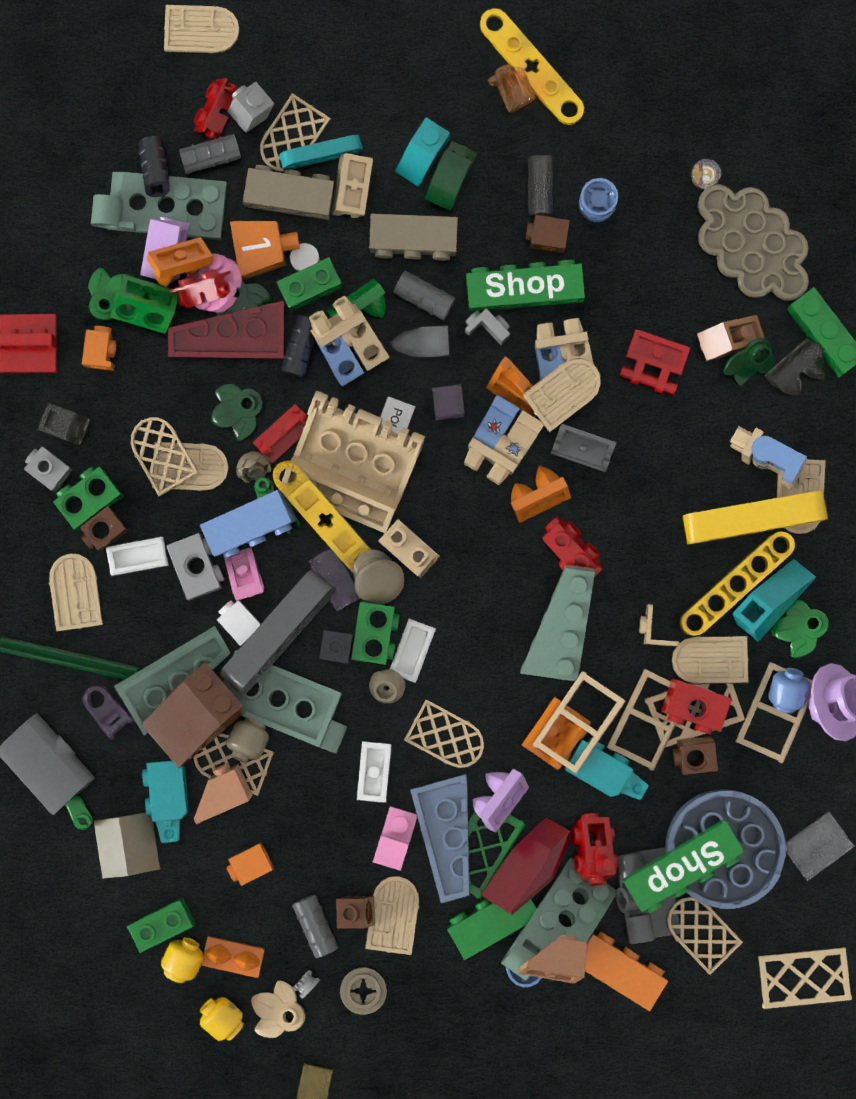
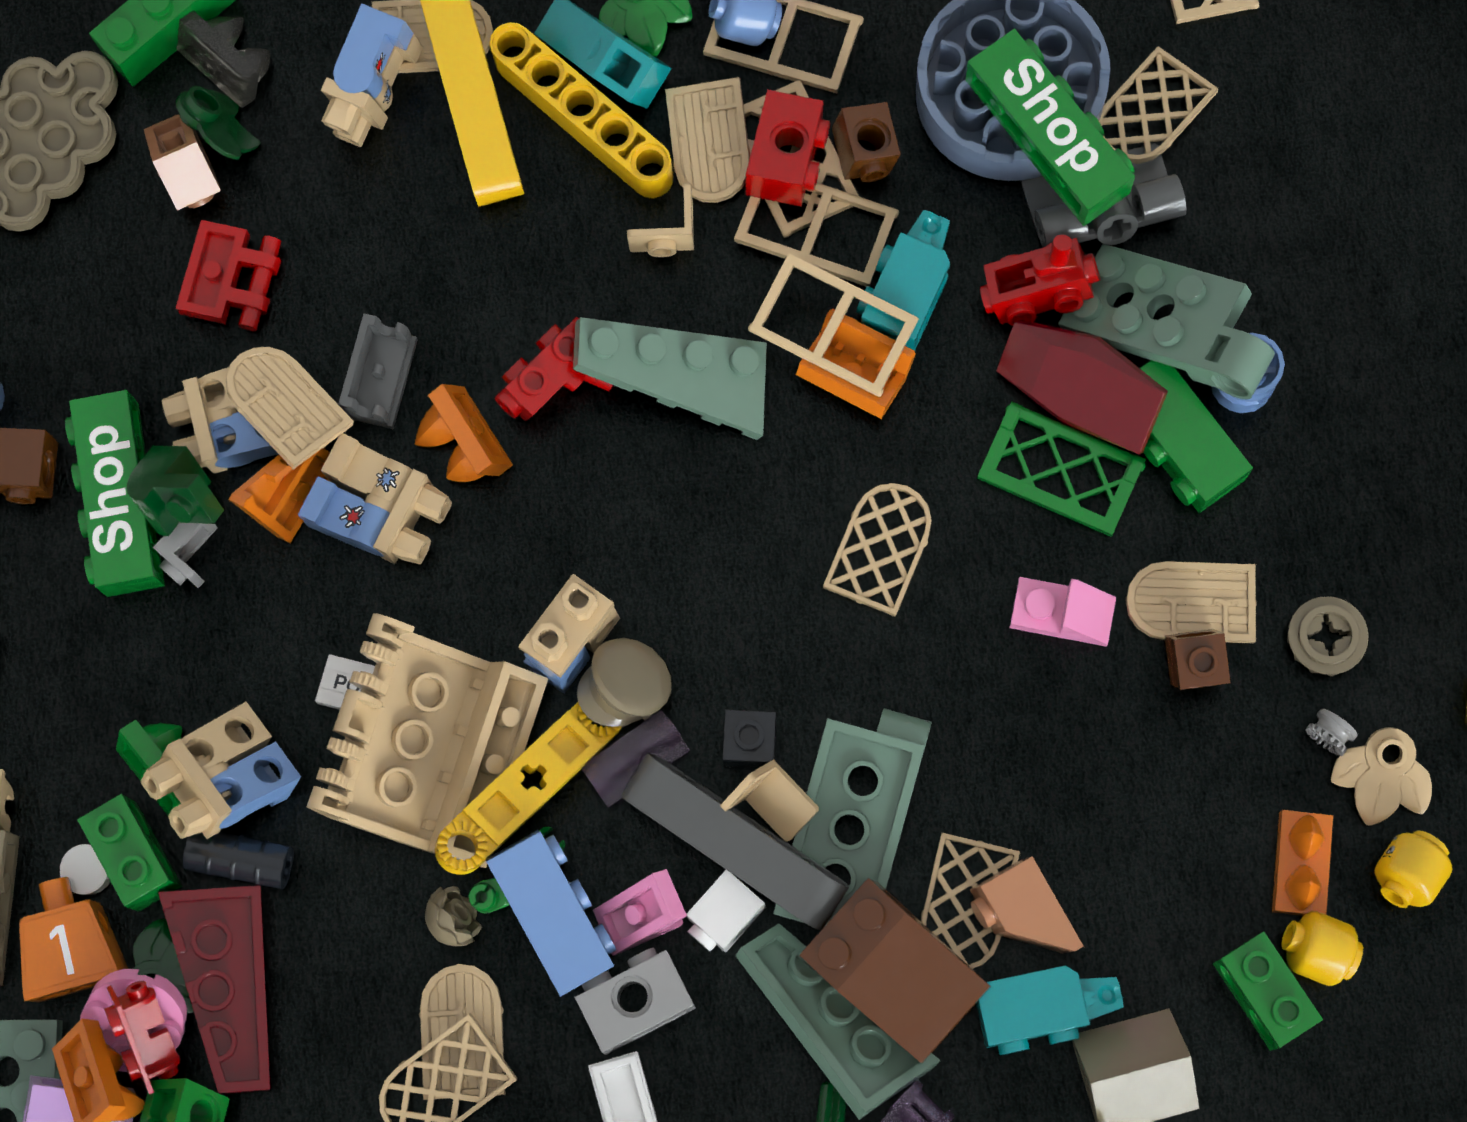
camera: 90 degrees left, 10 degrees down
dark green plate [211,384,264,441] -> none
dark tan head [226,718,269,763] -> none
orange brick [227,842,274,886] -> none
red hinge [252,404,308,464] -> none
dark grey axle [292,894,339,958] -> none
green brick [351,602,400,665] -> none
white plate [357,741,391,803] -> none
dark tan brick [369,214,458,261] -> none
dark tan plate [369,669,405,704] -> none
white tile [390,619,436,683] -> none
clear plate [391,326,449,357] -> none
dark grey axle [393,271,456,320] -> none
sand blue wing [411,774,470,903] -> none
clear purple brick [432,385,465,421] -> none
lavender tile [473,769,529,833] -> none
nougat slope [518,935,587,984] -> none
orange brick [585,931,668,1011] -> none
none -> dark green brick [127,446,224,537]
none -> tan bracket [720,759,819,842]

